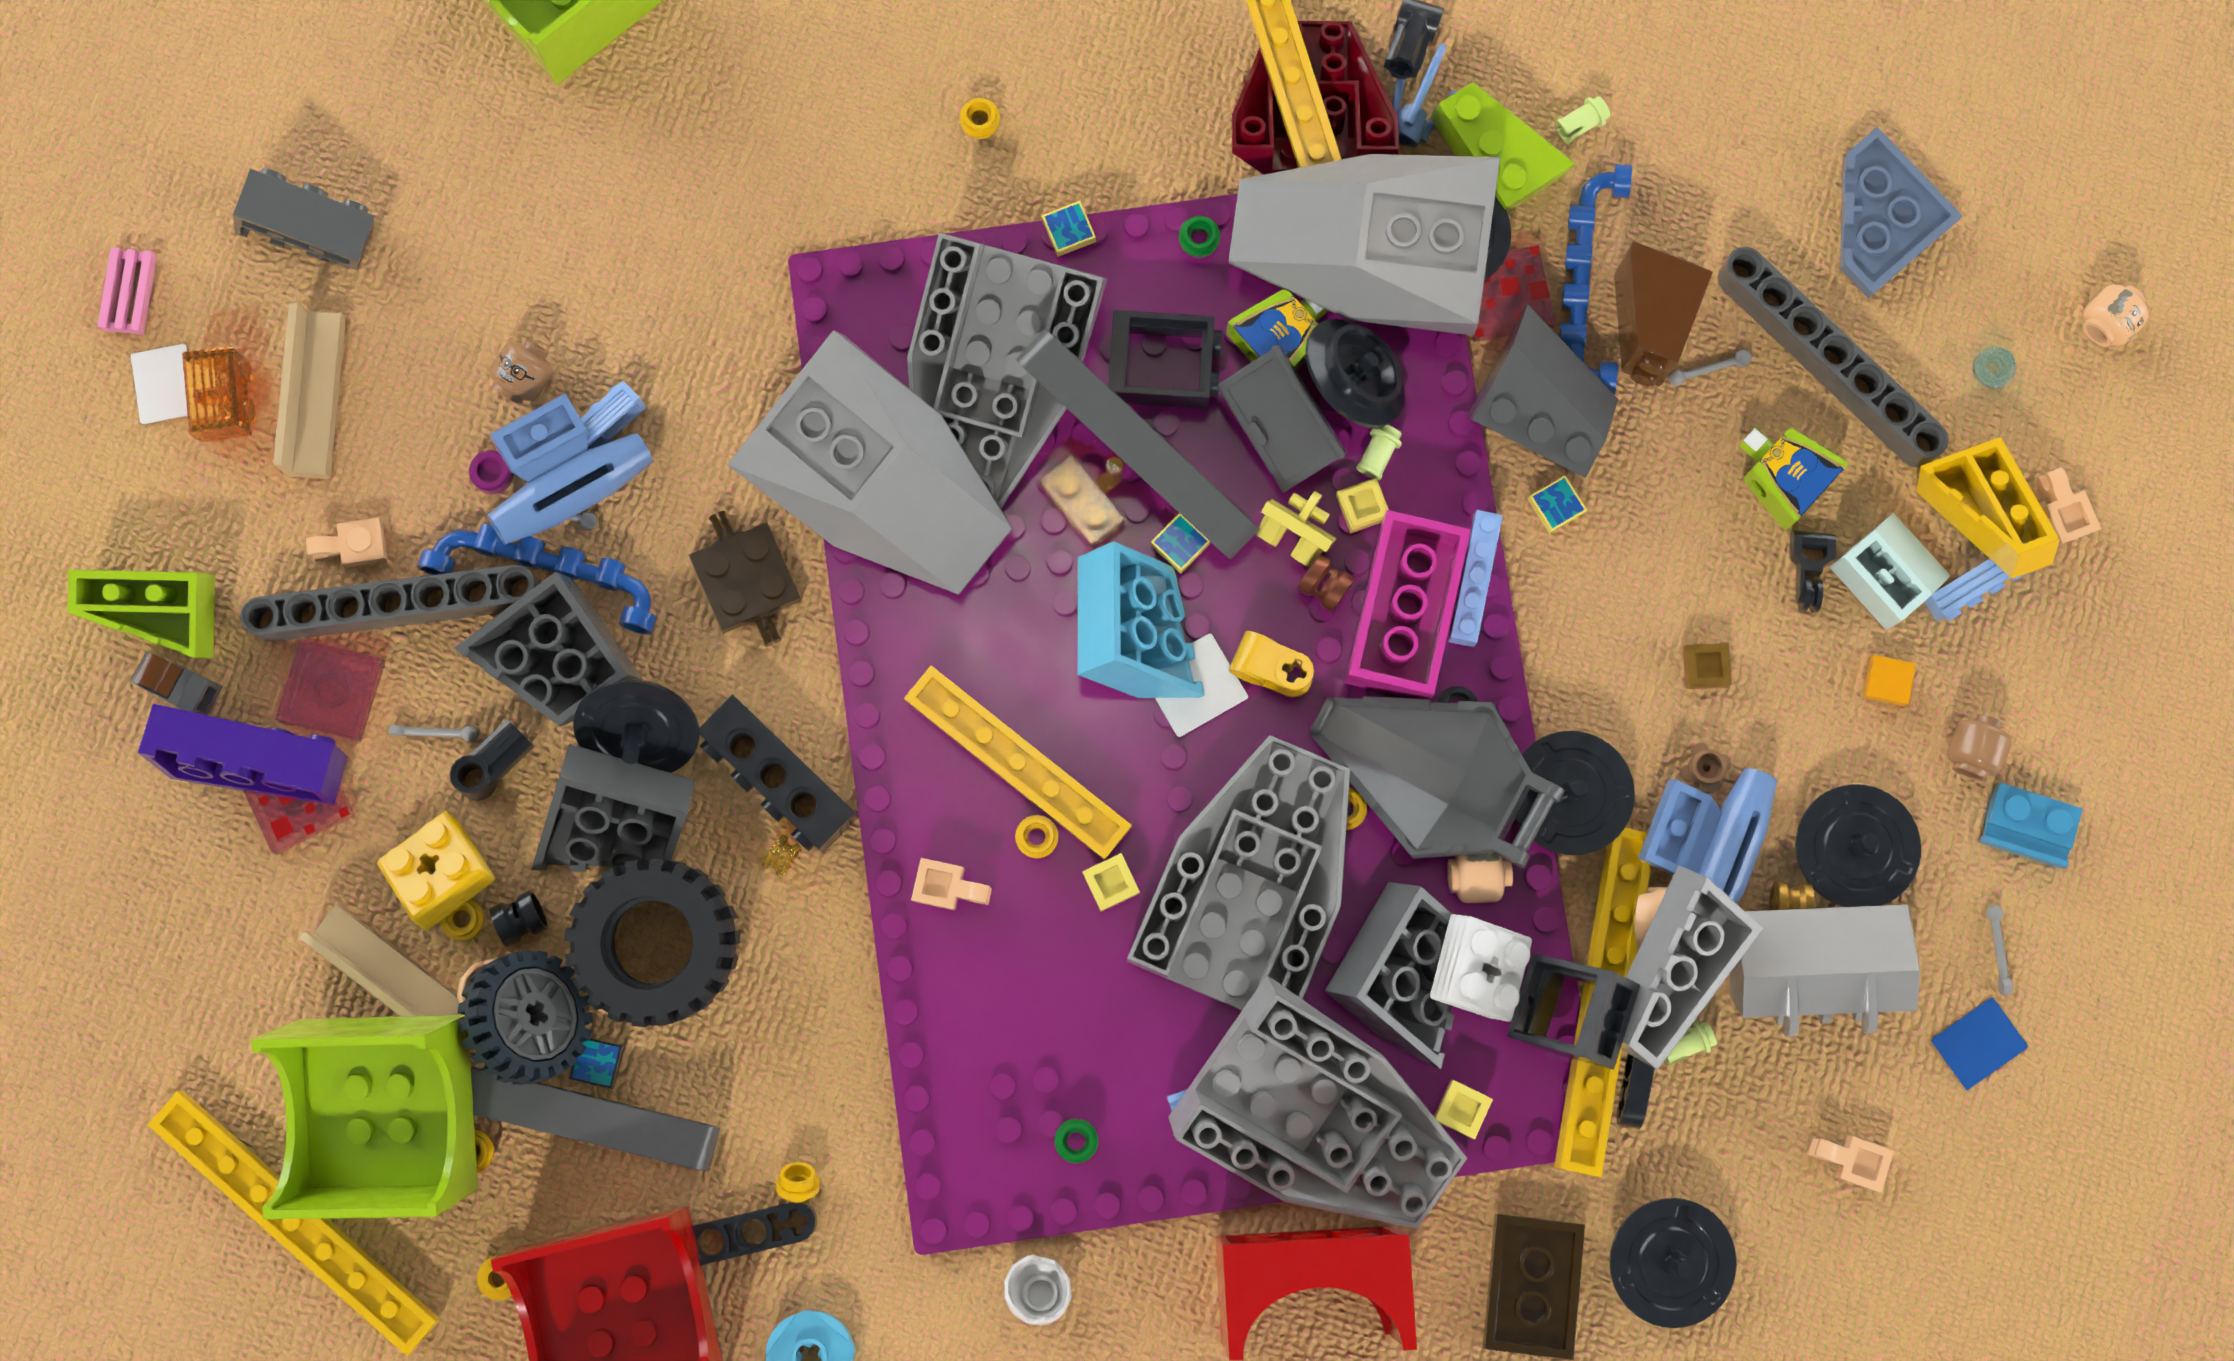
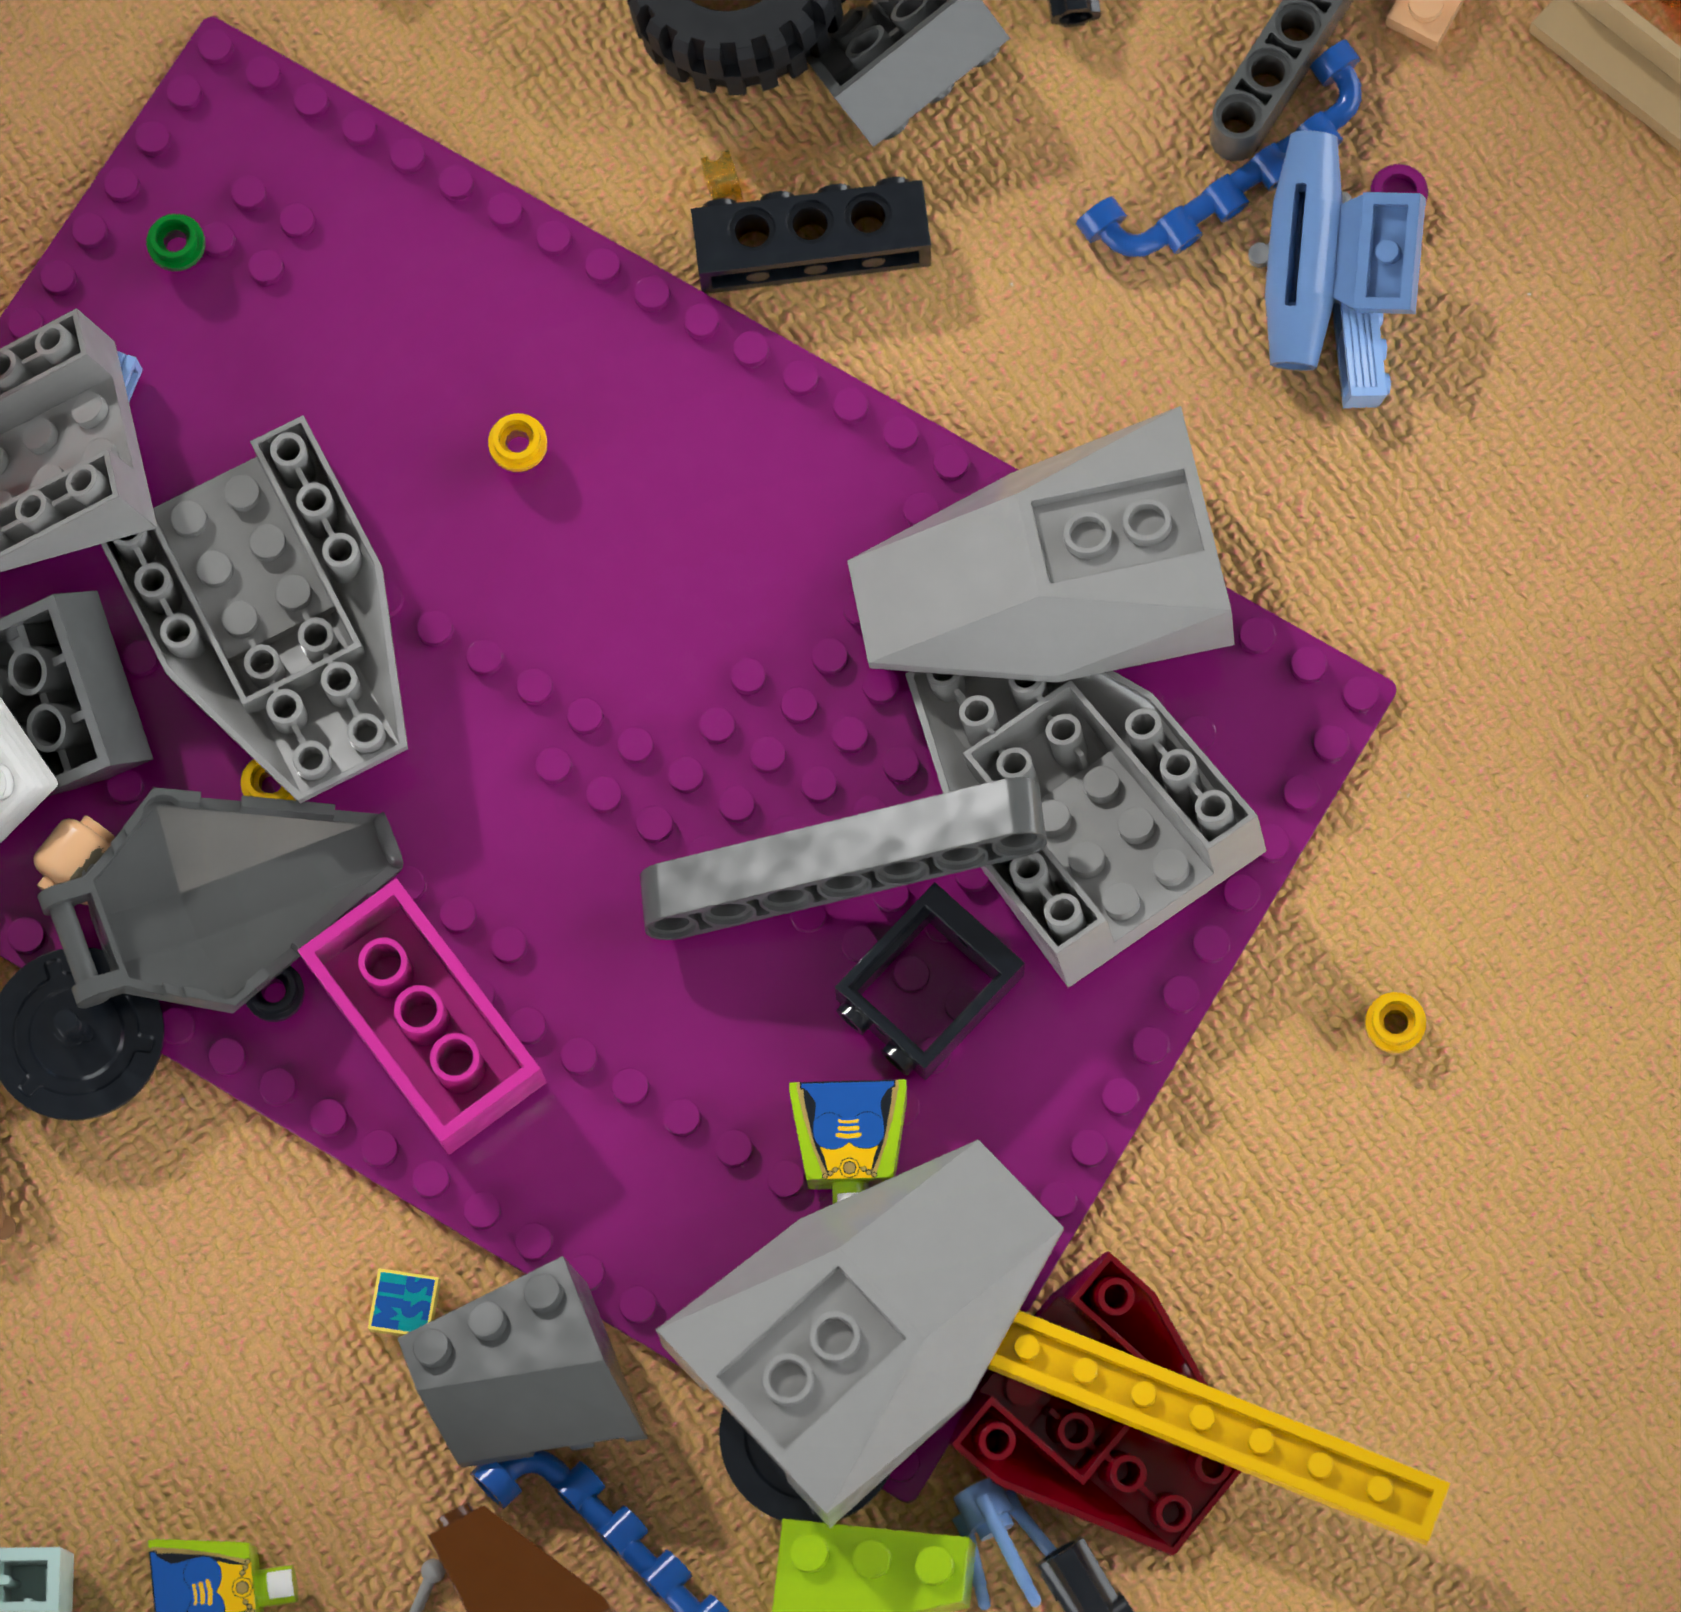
camera: 135 degrees right, 5 degrees down
dark grey wedge [454,572,643,727] -> none
medium nougat head [490,339,553,404] -> none
black piece [573,679,700,773] -> none
dark brown plate [689,511,801,647] -> none
yellow plate [904,666,1132,860] -> none
light nougat plate [911,858,992,911] -> none
white hair [1004,1255,1072,1326] -> none
clear yellow plate [1039,455,1125,548] -> none
tile [1042,201,1096,257] -> none
medium azure wedge [1078,541,1205,698] -> none
light yellow plate [1082,853,1140,912] -> none
tile [1151,513,1210,574] -> none
white sticker [1155,634,1248,737] -> none
green plate [1179,216,1220,258] -> none
dark grey door [1218,345,1347,493] -> none
yellow piece [1228,631,1314,698] -> none
light yellow hips [1257,491,1337,567] -> none
copper wheel [1297,554,1356,613] -> none
black piece [1306,319,1405,428] -> none
light yellow tile [1336,478,1389,533] -> none
yellowish green pin [1356,425,1402,480] -> none
light blue piece [1448,510,1503,648] -> none
clear pink tile [1471,245,1556,342] -> none
pearl gold plate [1683,643,1732,689] -> none
black piece [1789,530,1836,613] -> none

